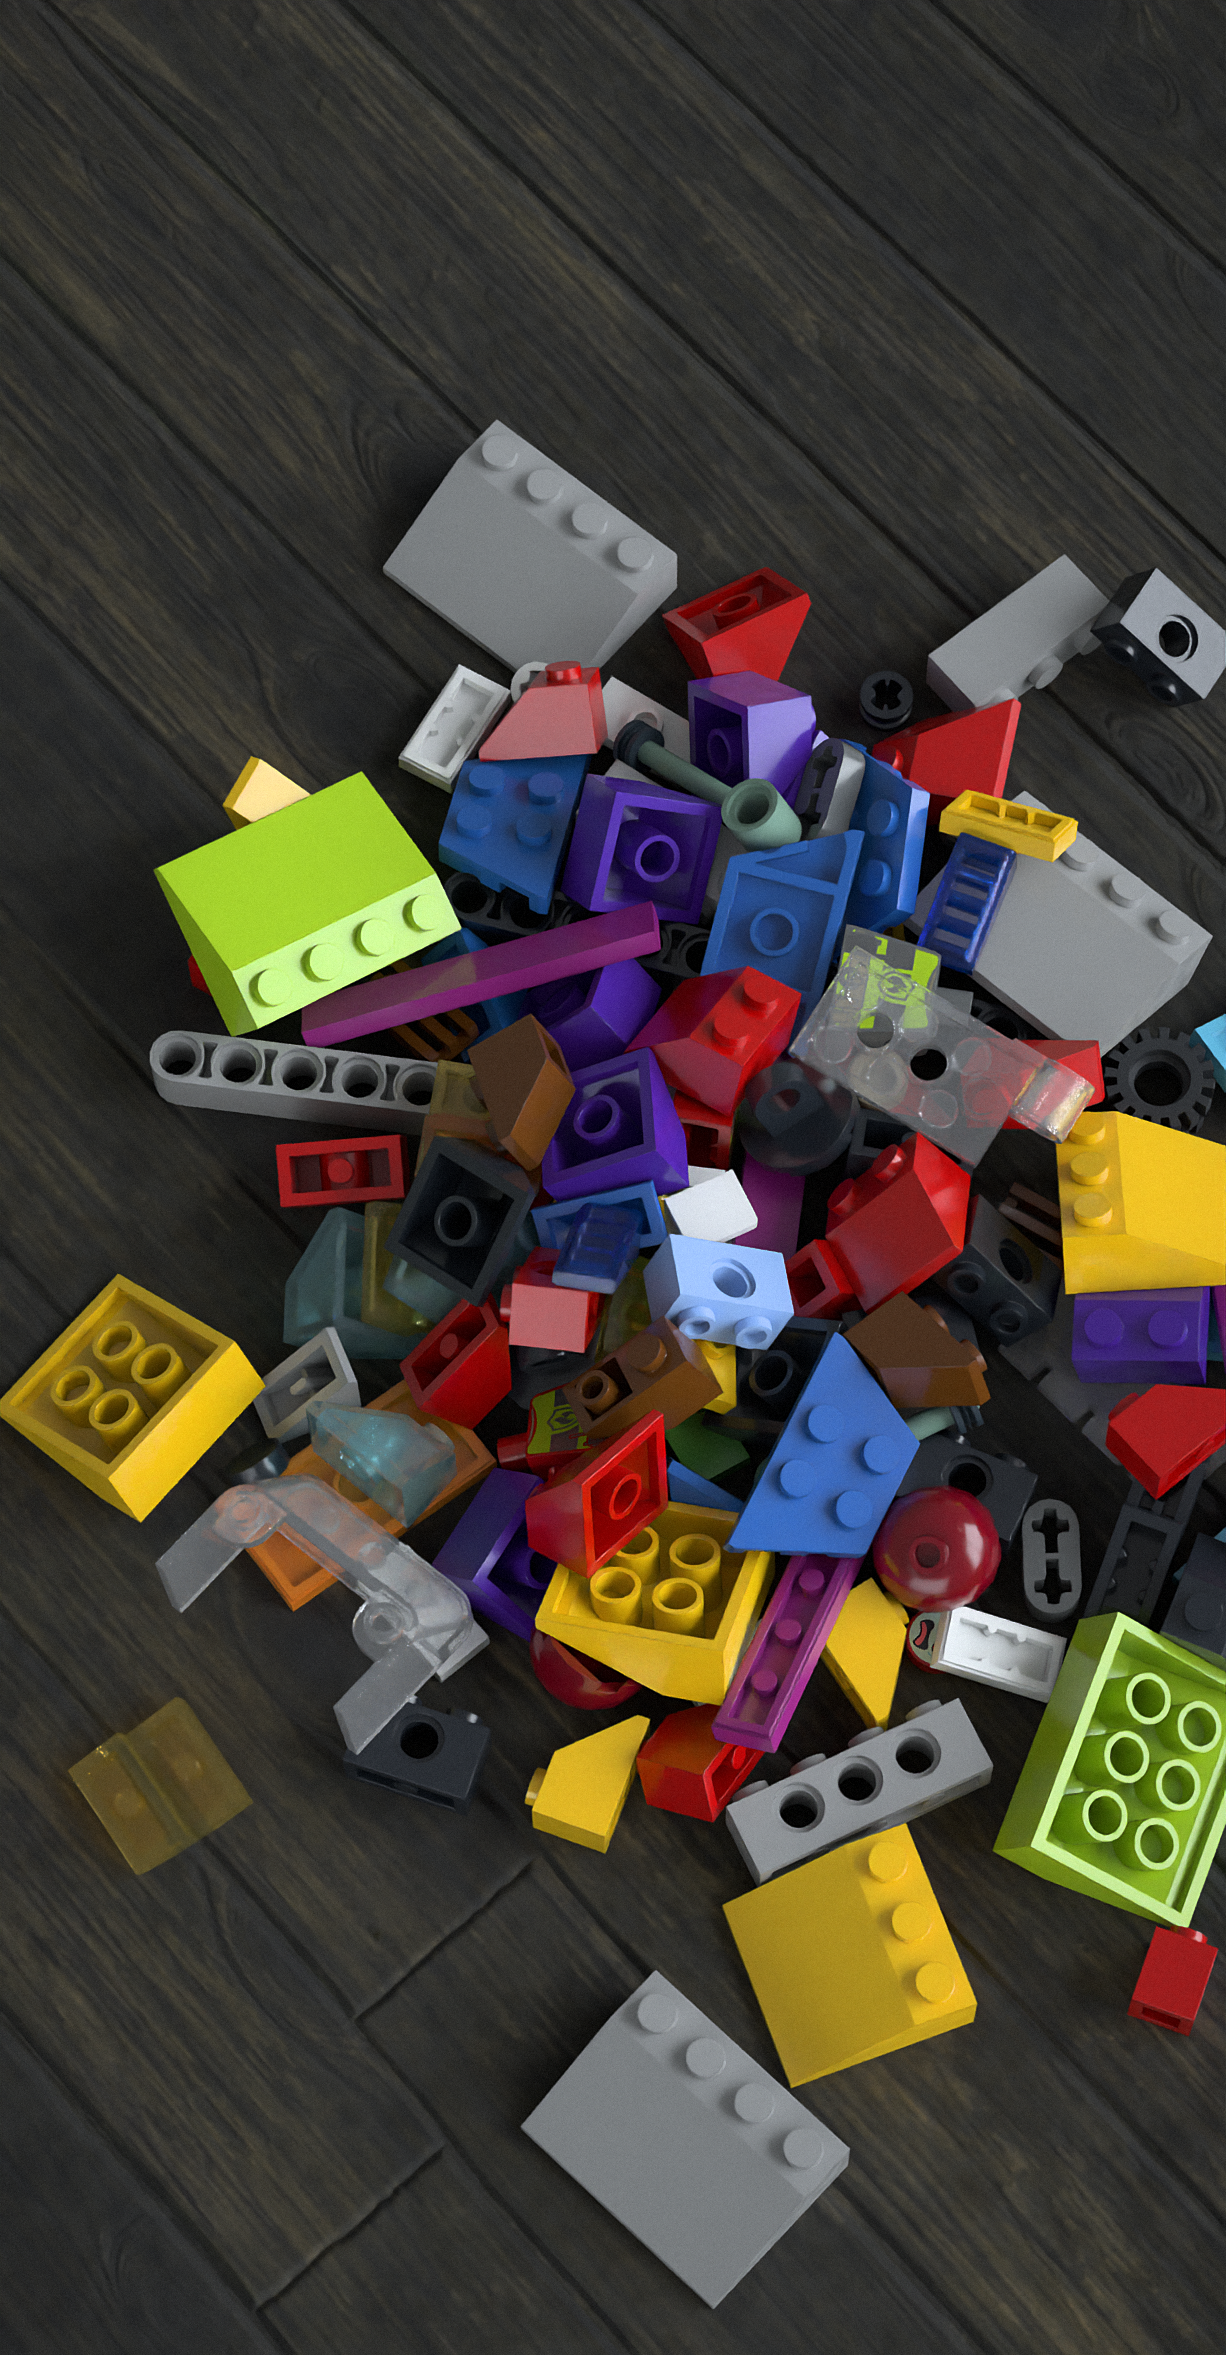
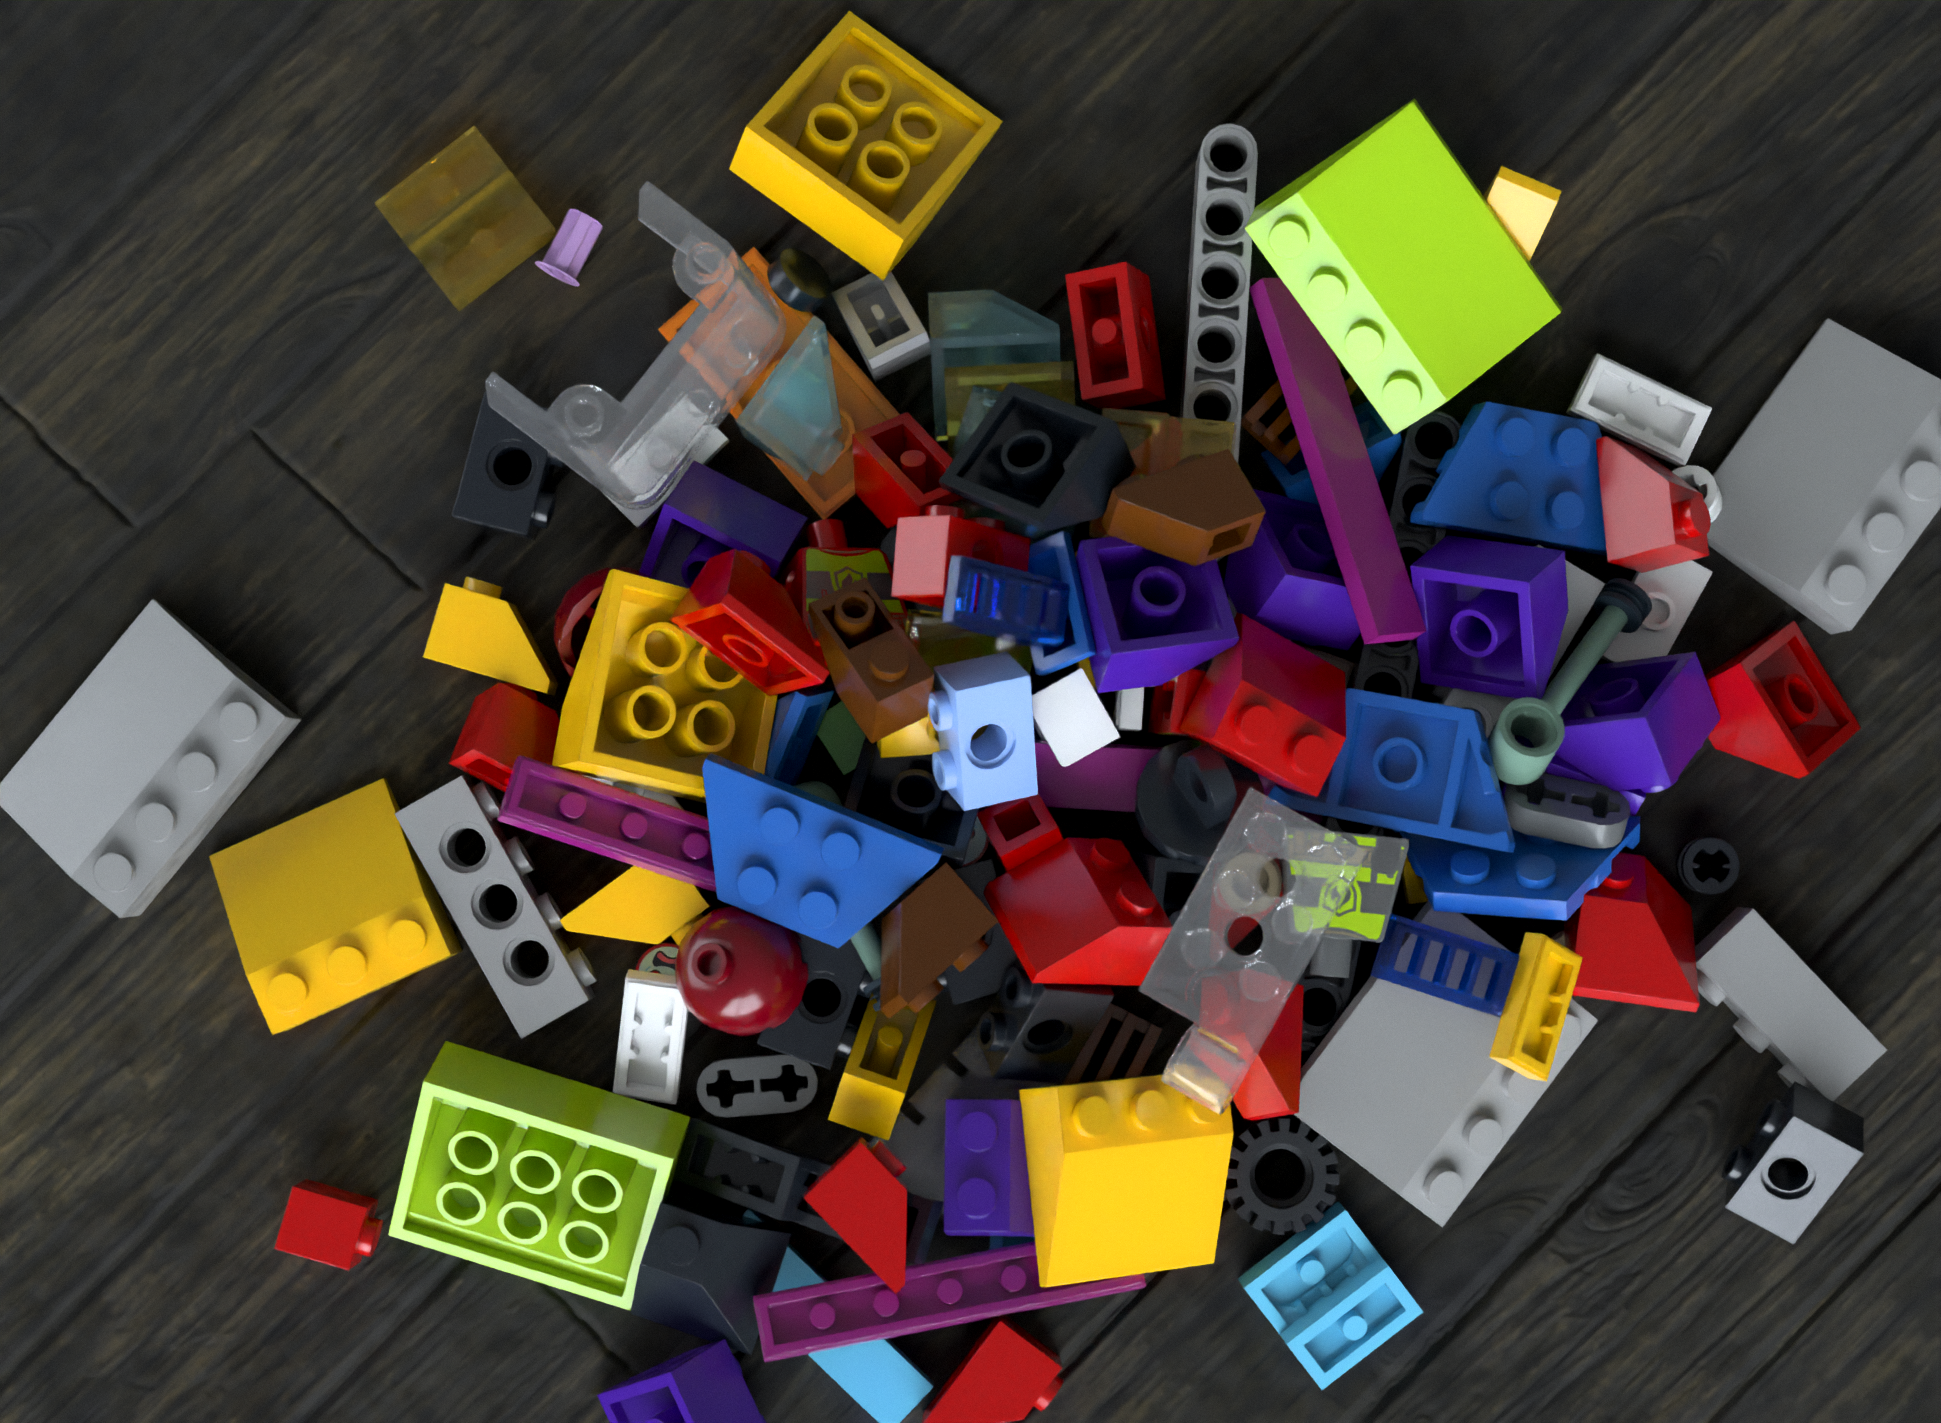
camera: 80 degrees right, 20 degrees up
none -> lavender piece [535,209,603,287]
none -> yellow slope [828,993,936,1141]

